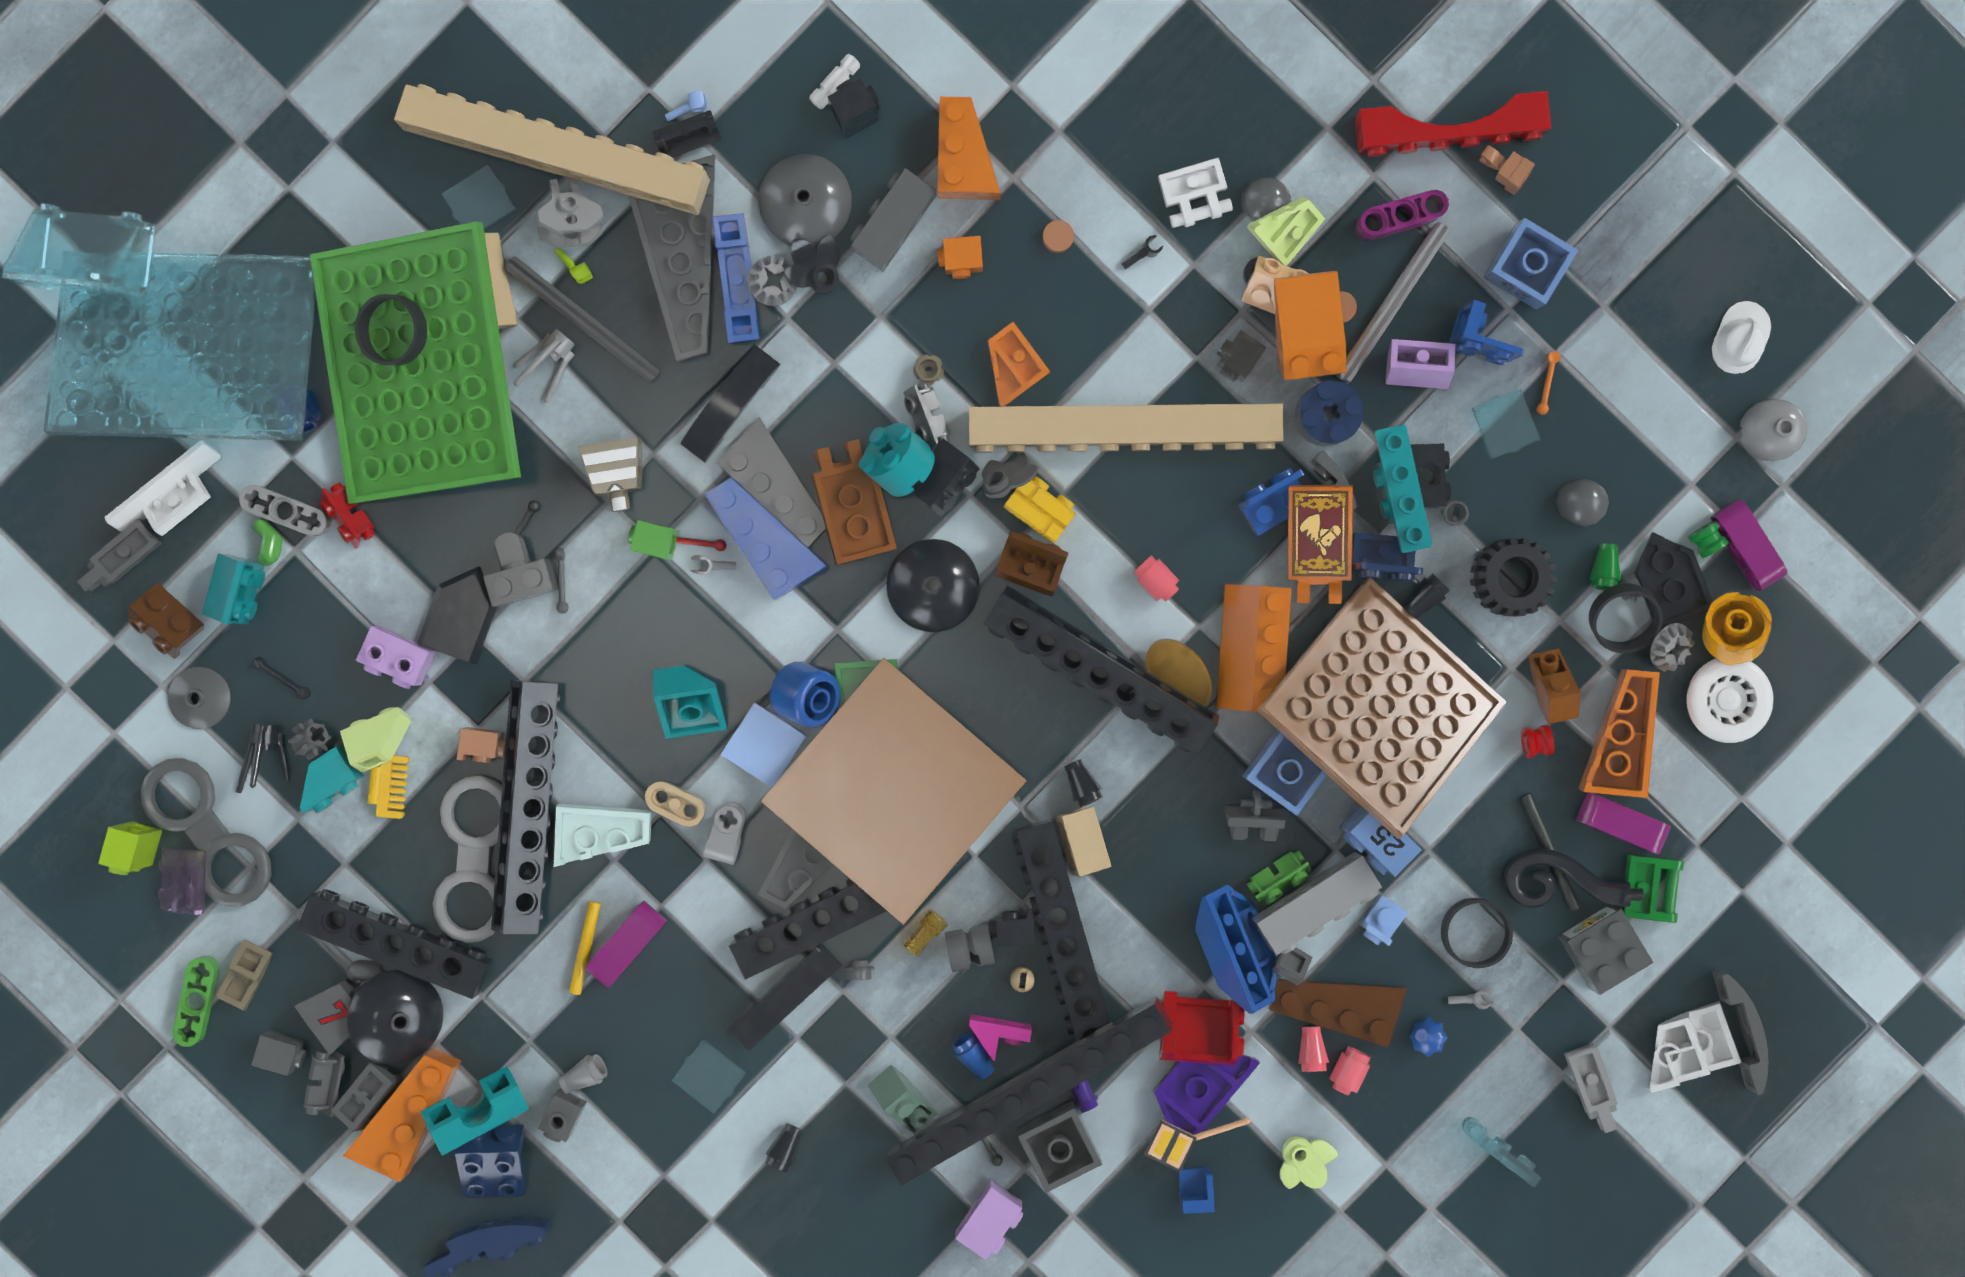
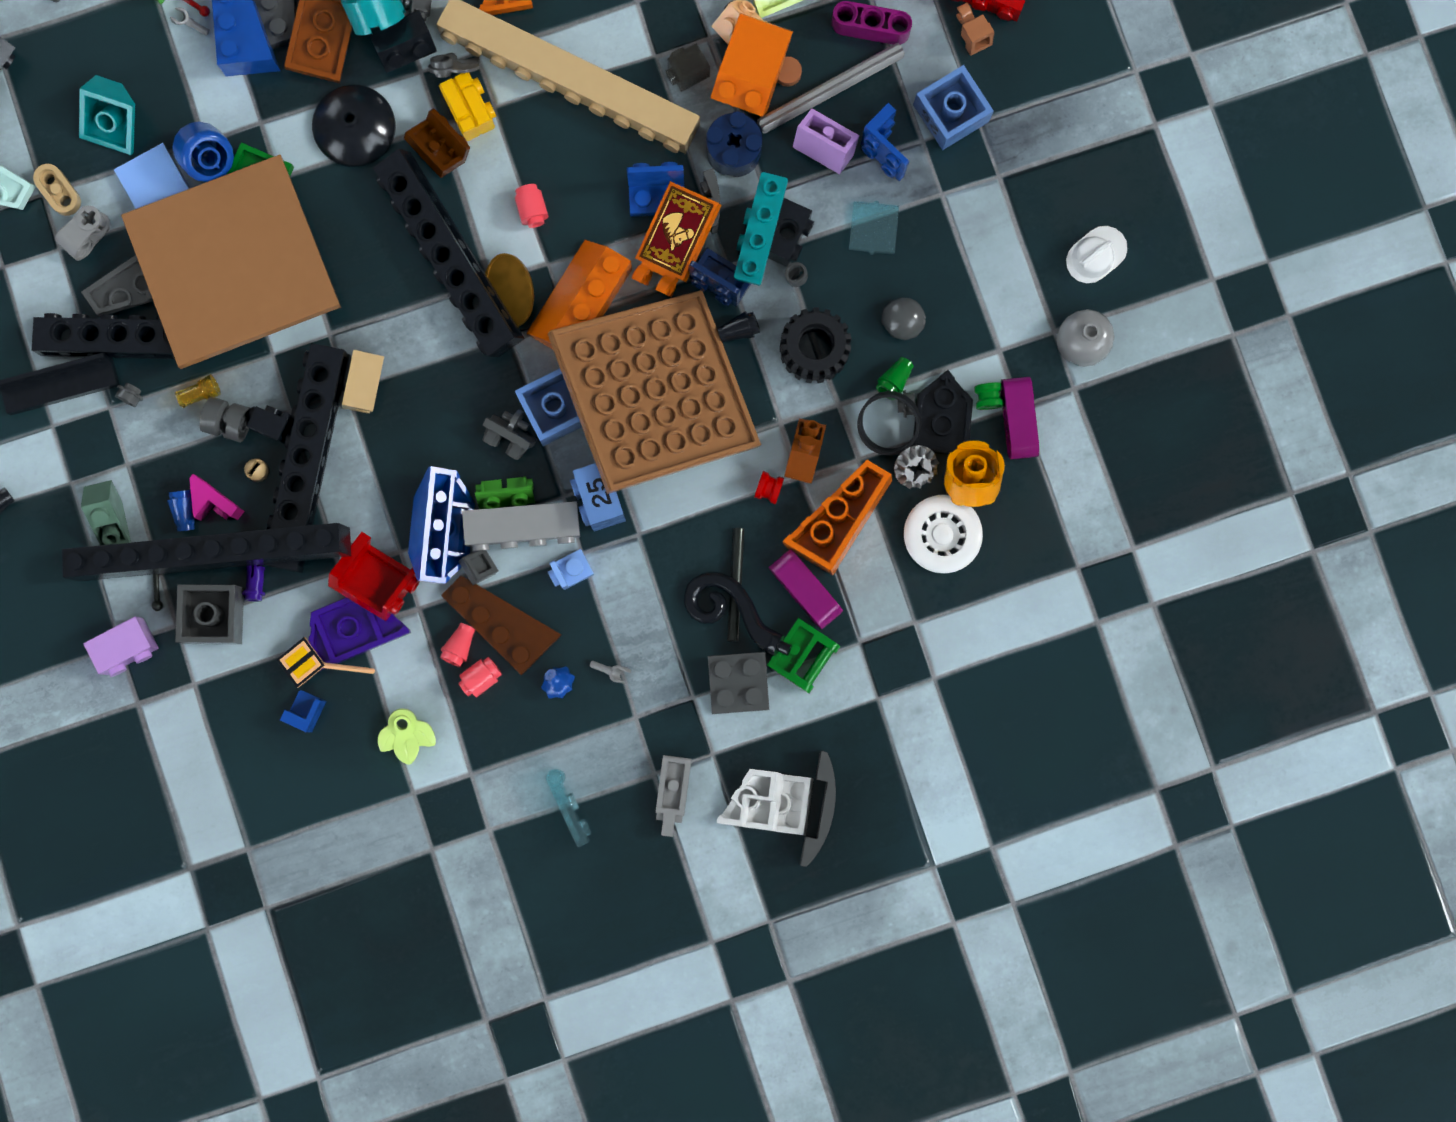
camera: 20 degrees right, 5 degrees down
black cone [1064,759,1103,808] -> none
black tyre [1441,898,1513,968] -> none
orange hinge [1536,351,1560,415] -> none

